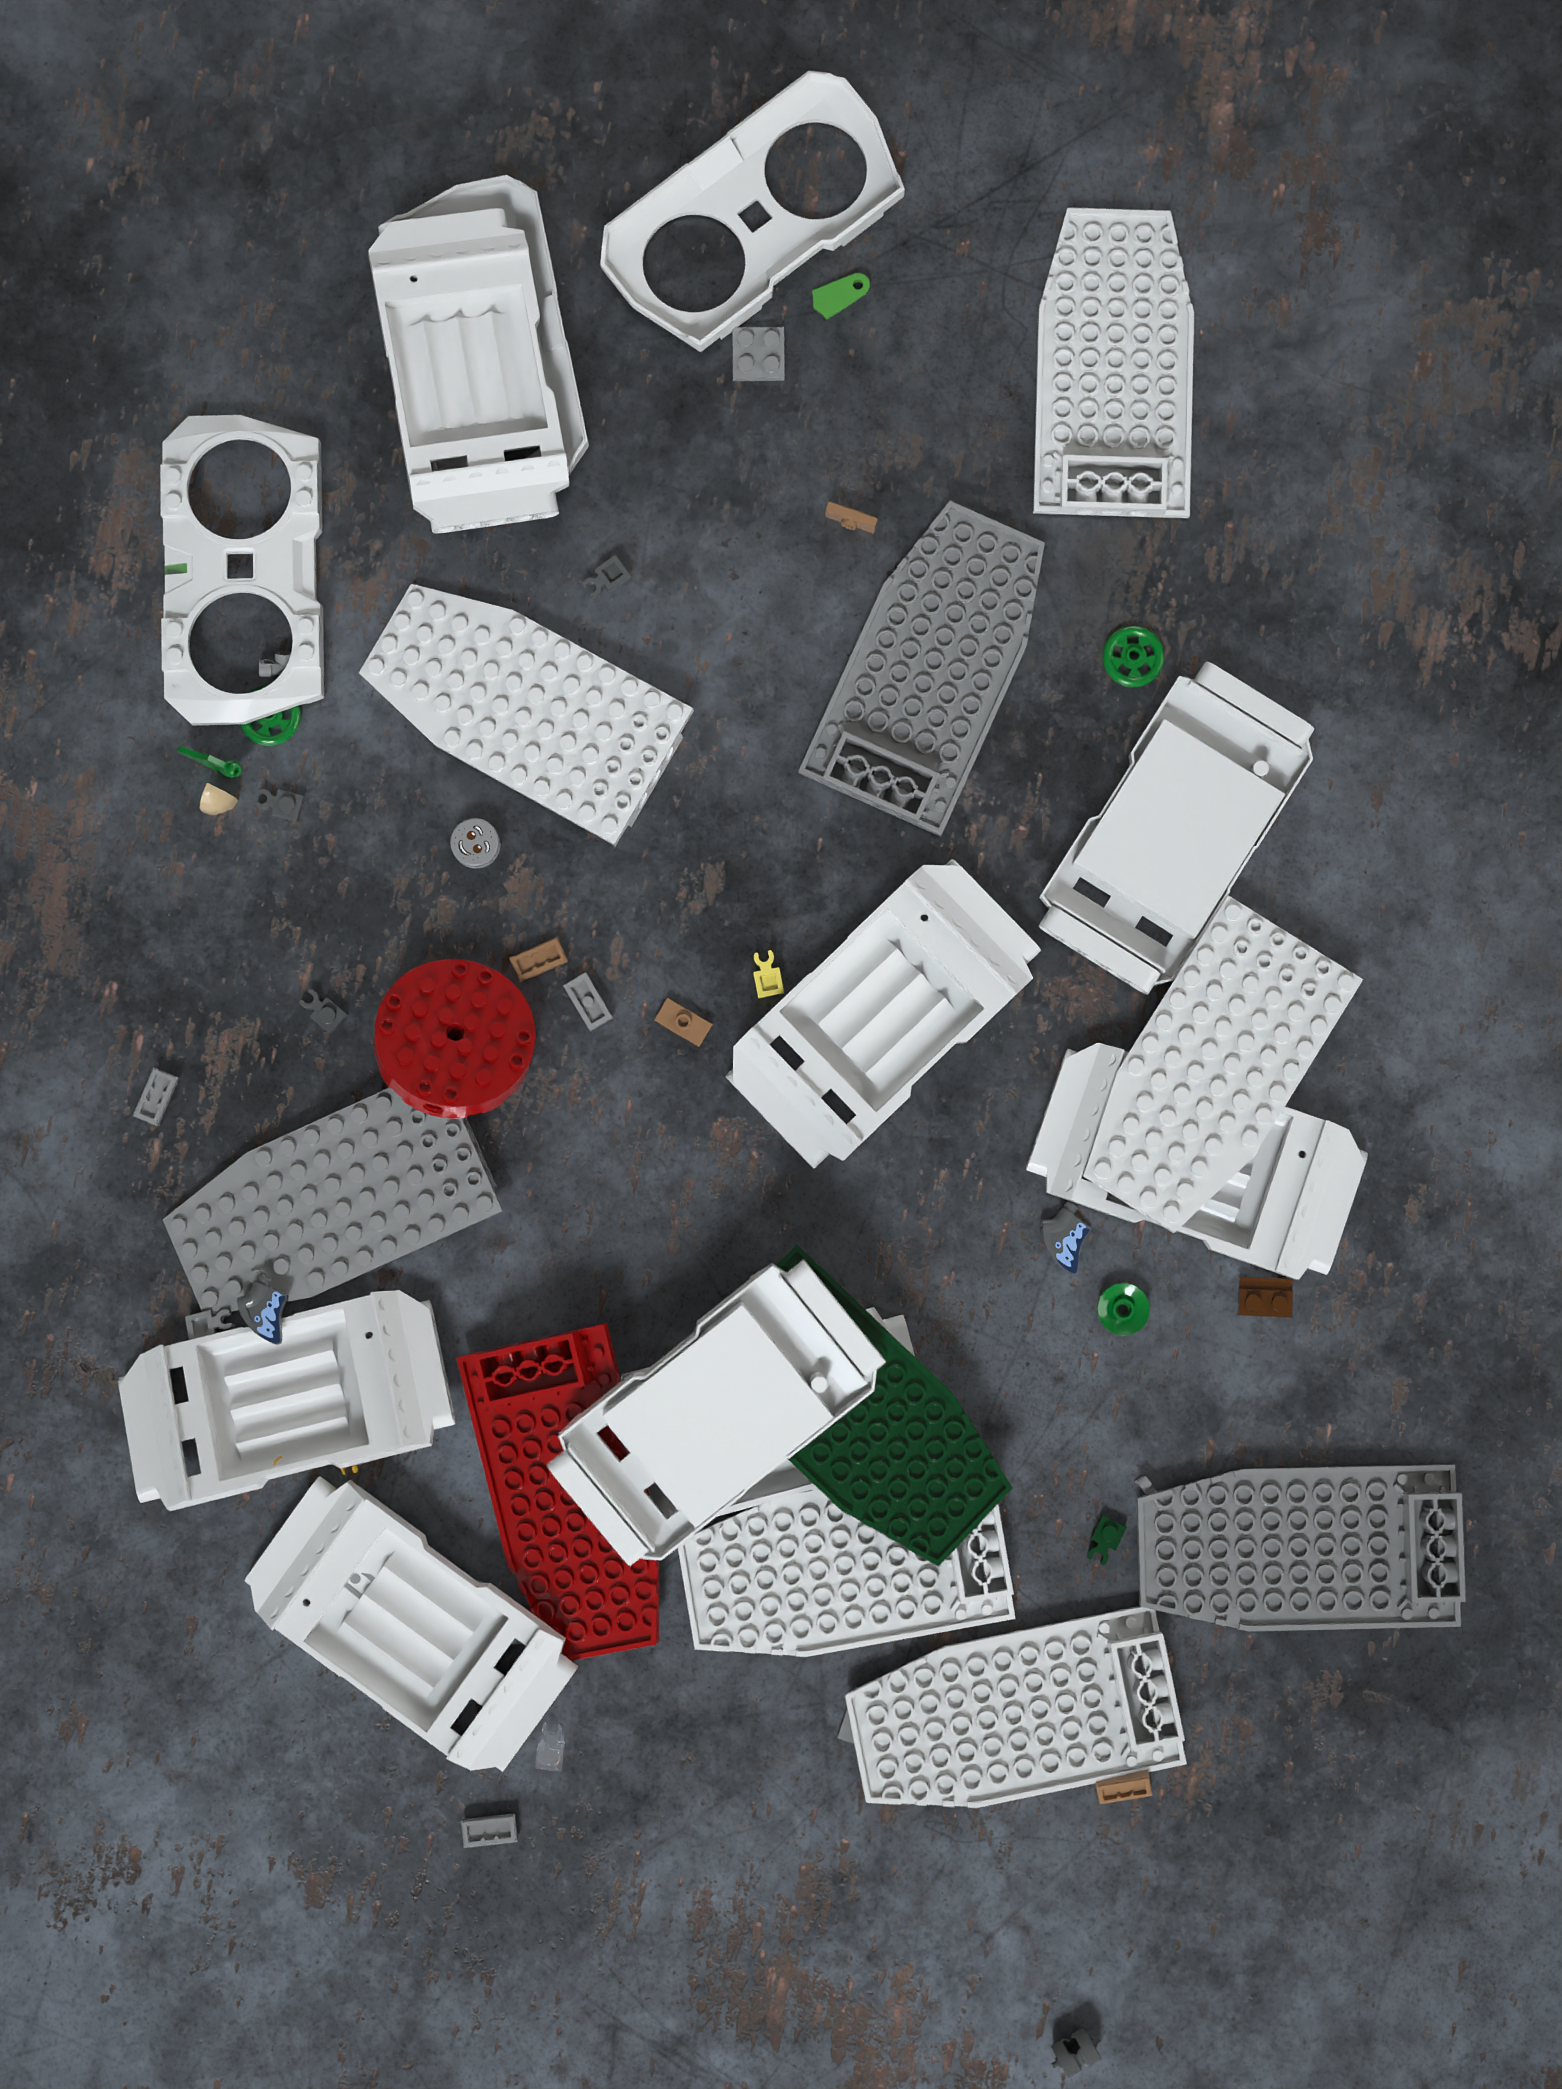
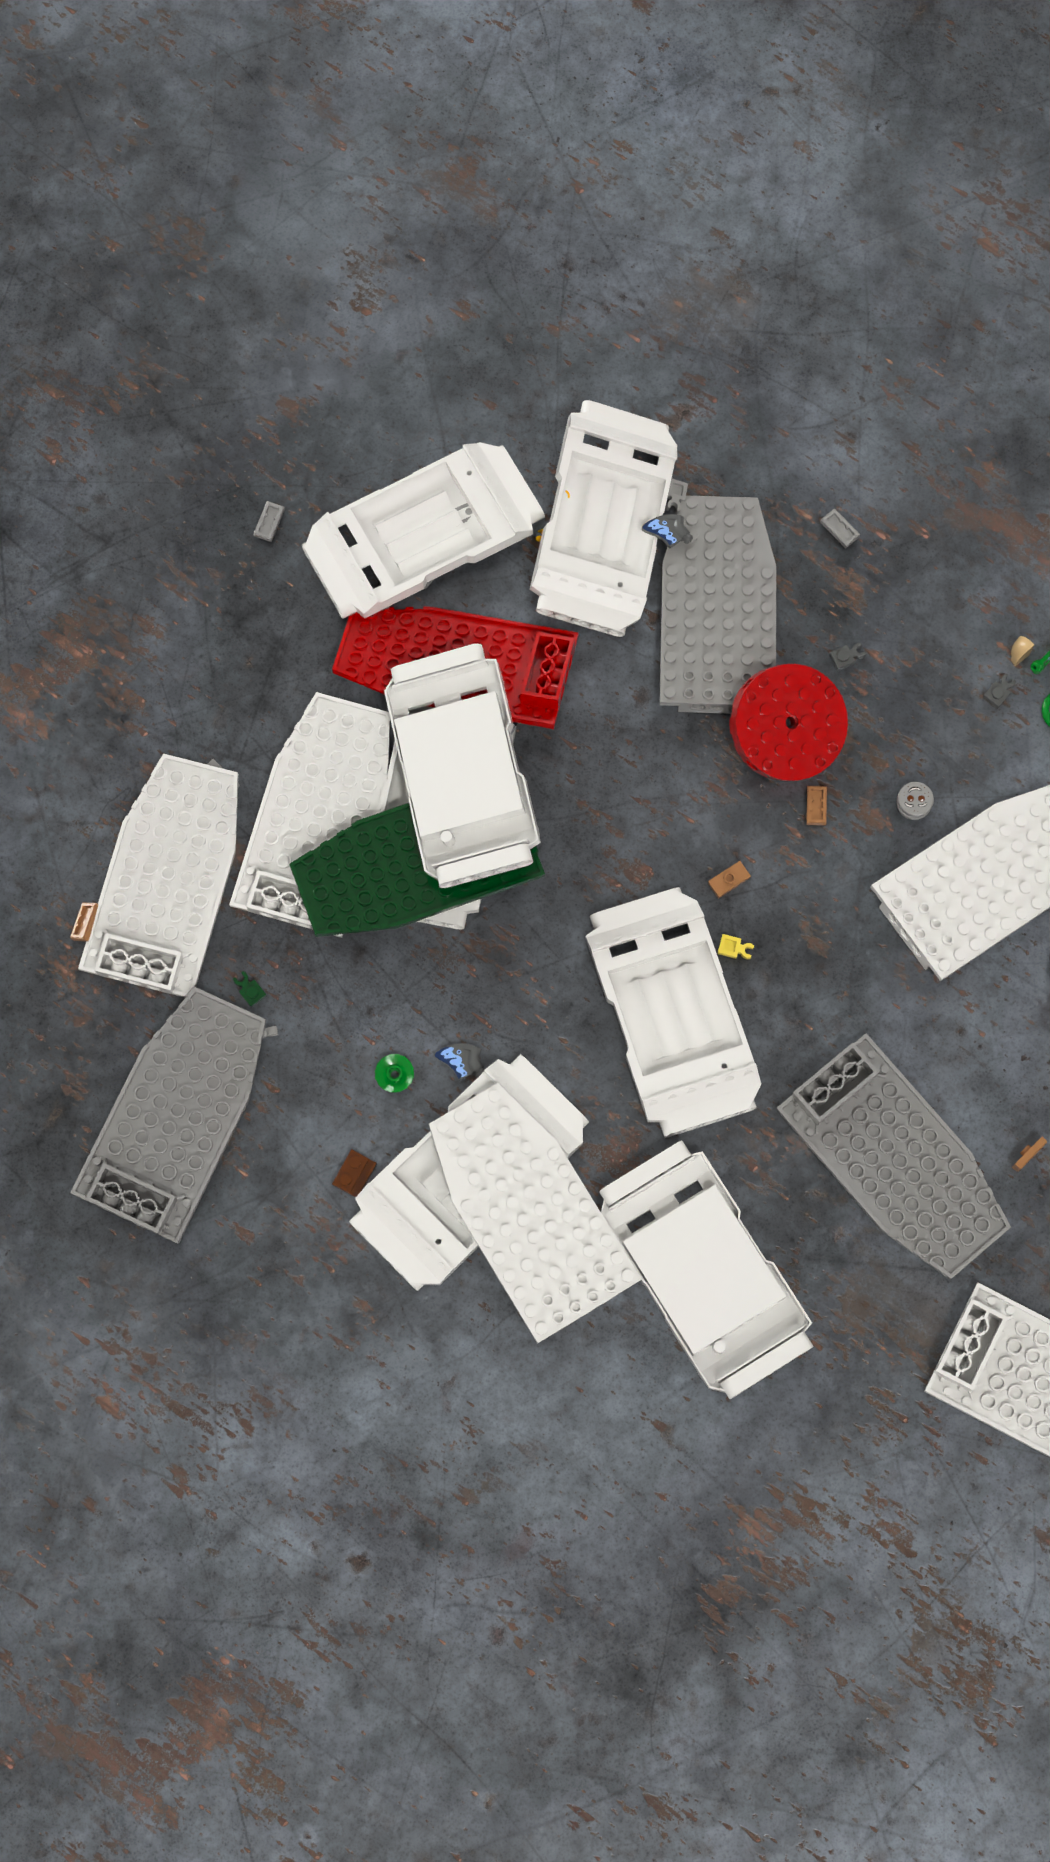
camera: 115 degrees right, 10 degrees down
clear plate [535,1722,565,1771] -> none
light grey plate [564,973,613,1032] -> none
green plate [1102,626,1165,687] -> none

